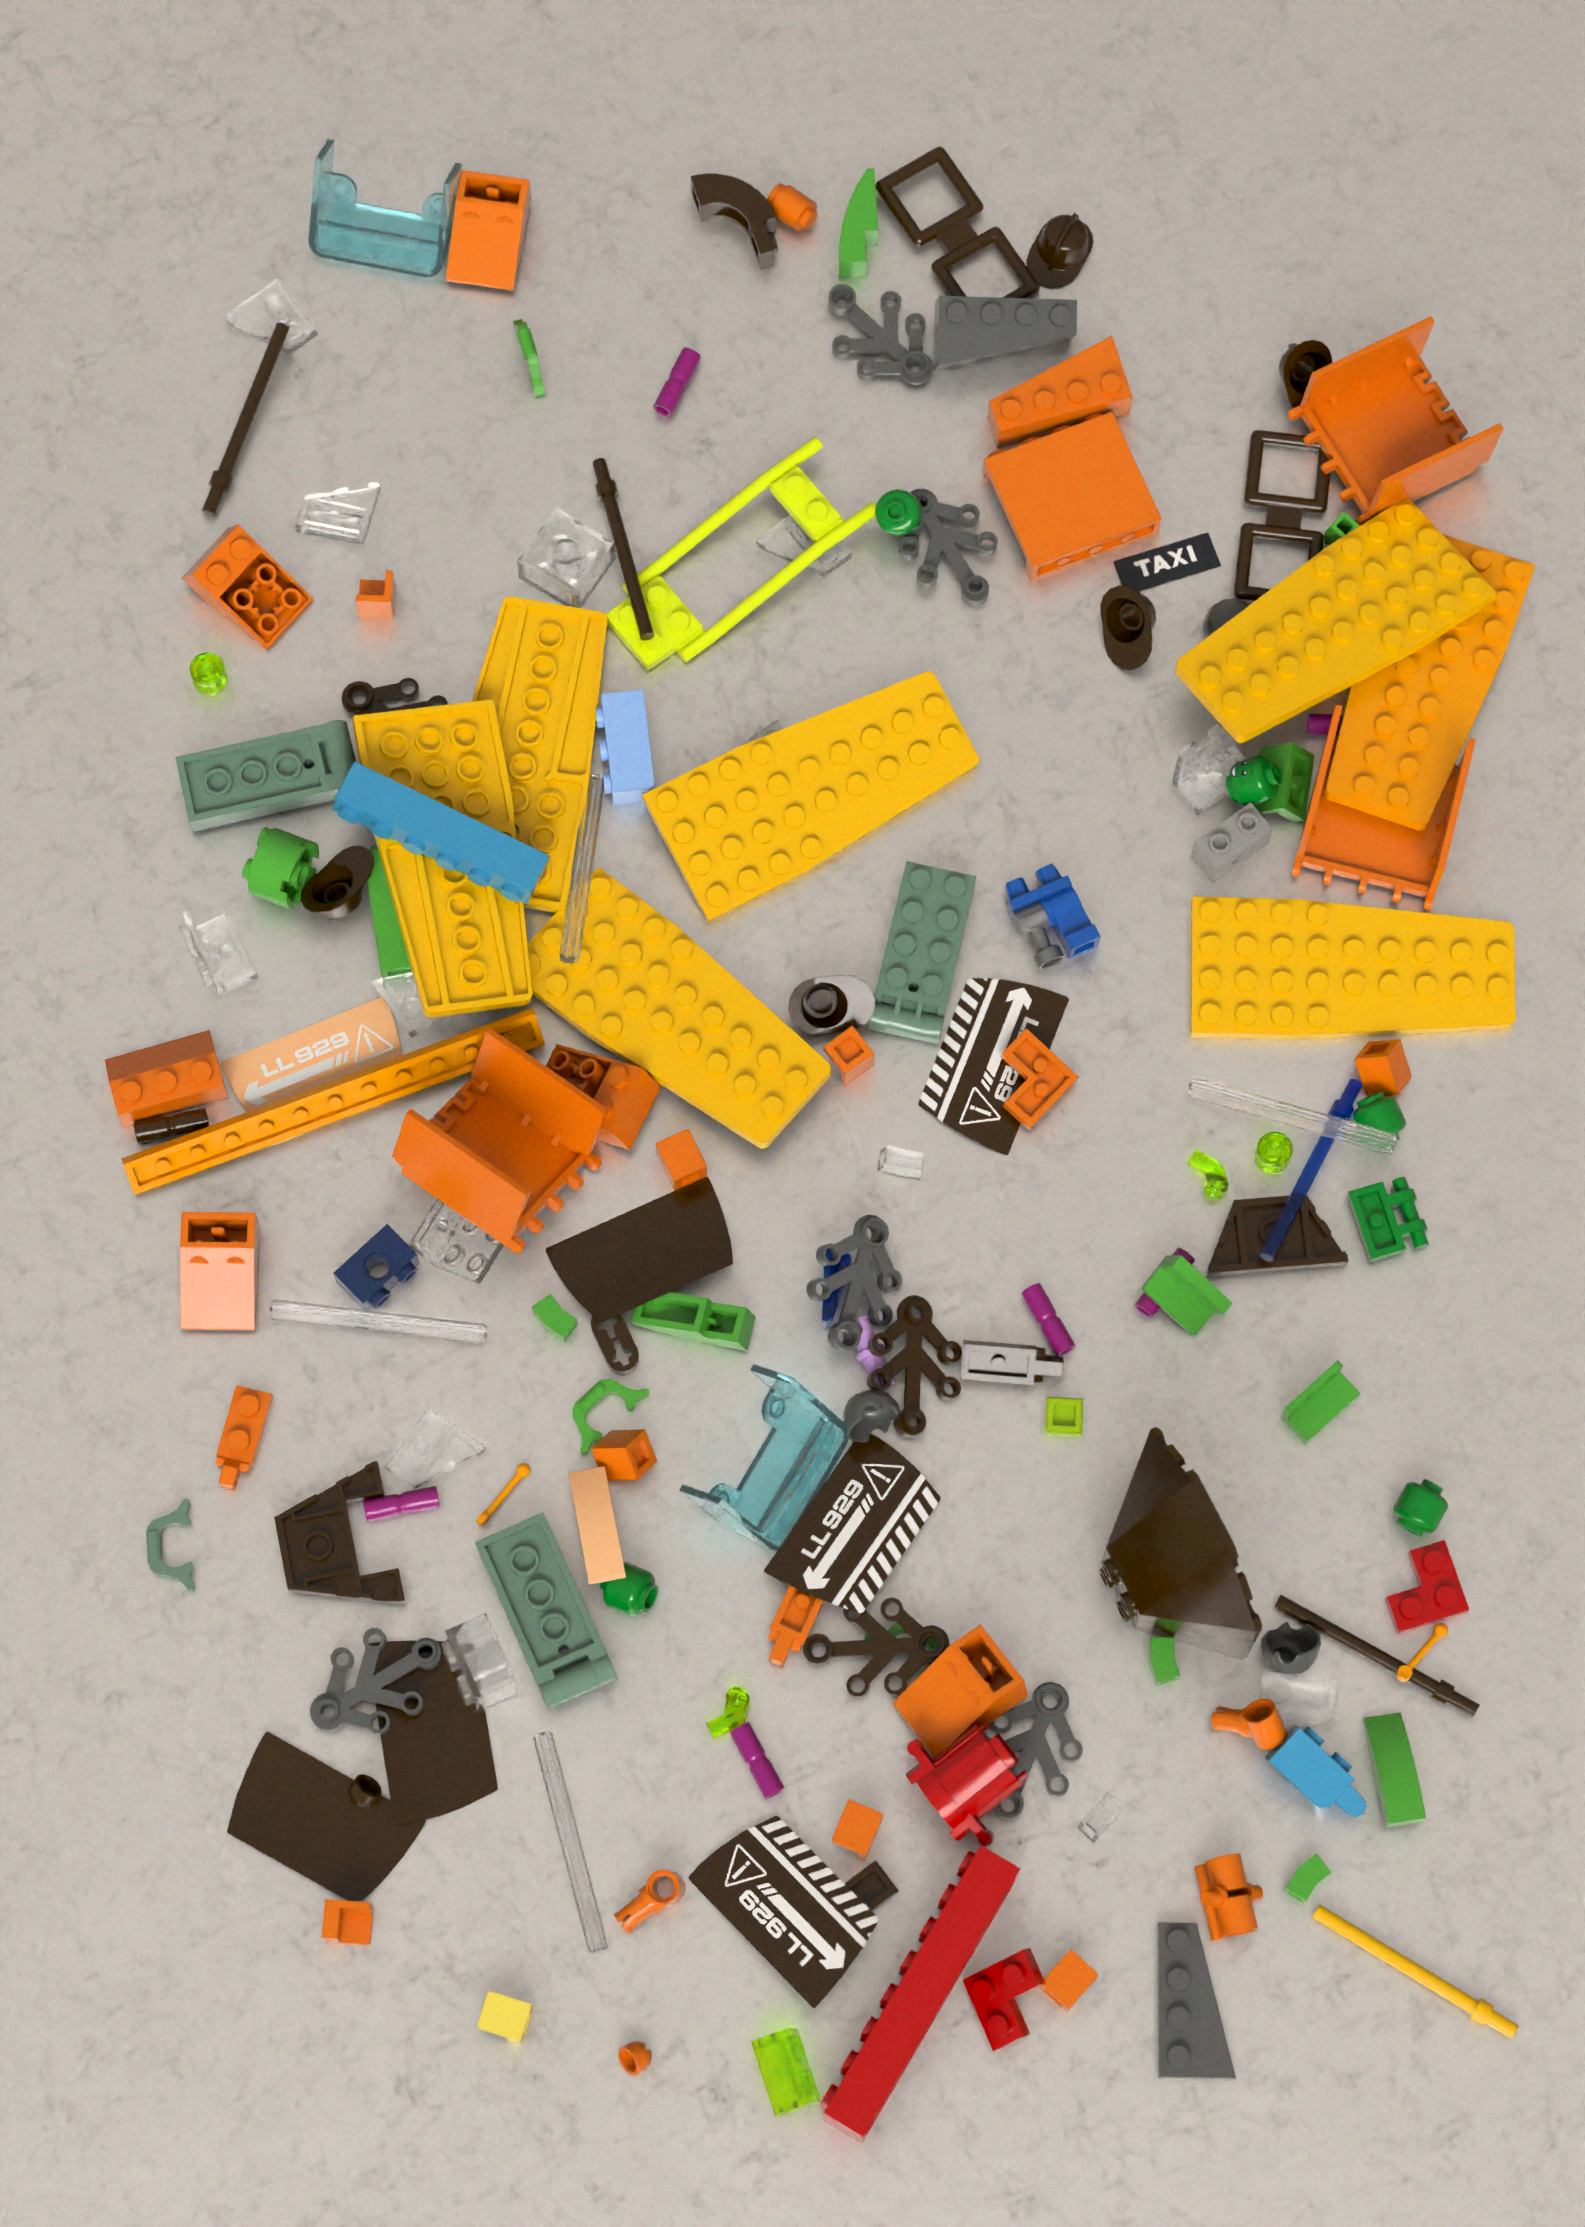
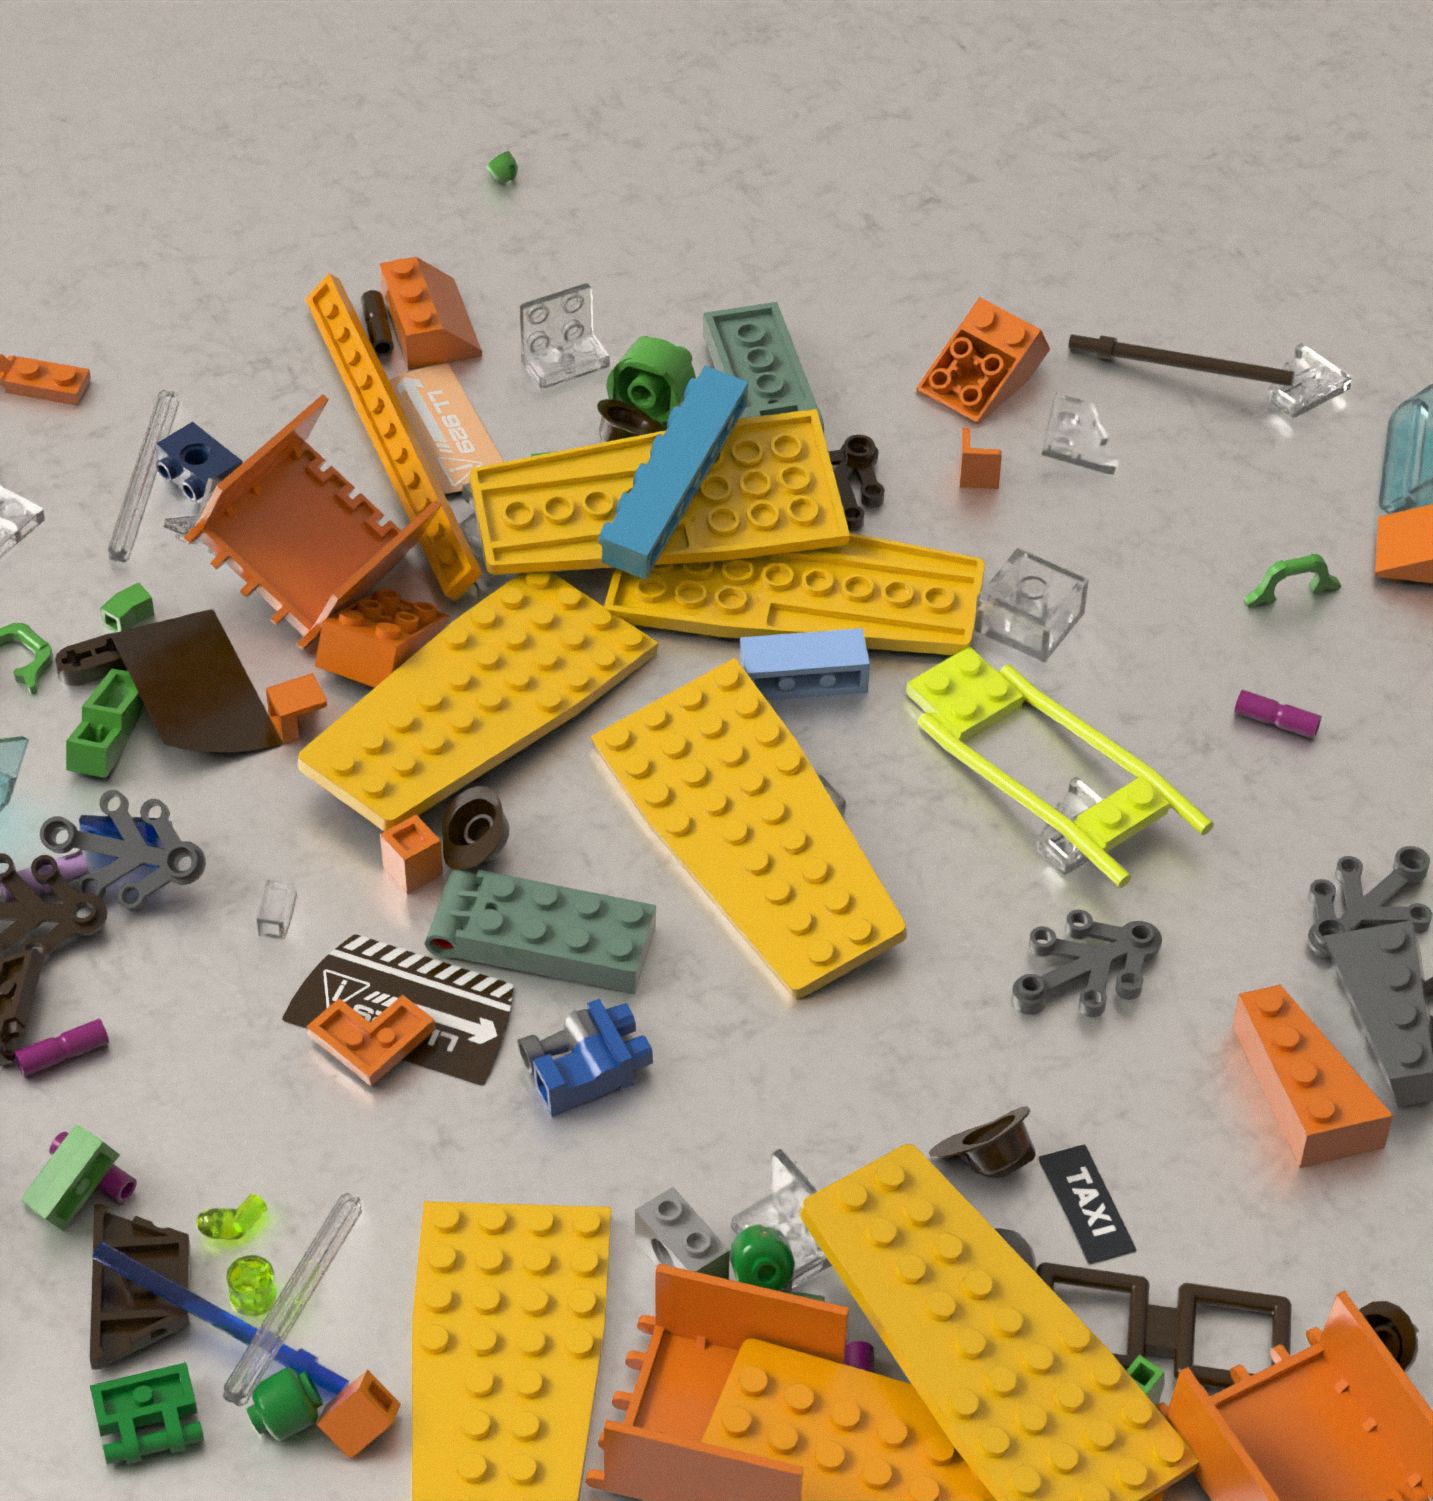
camera: 90 degrees right, 25 degrees down
slope [180,1212,260,1331] -> none
clear neon green wheel [189,652,228,696] -> none
clear axle [559,774,604,964] -> none
dark brown bar [592,458,654,641] -> none
green head [875,489,924,536] -> none
orange panel [982,412,1162,580] -> none

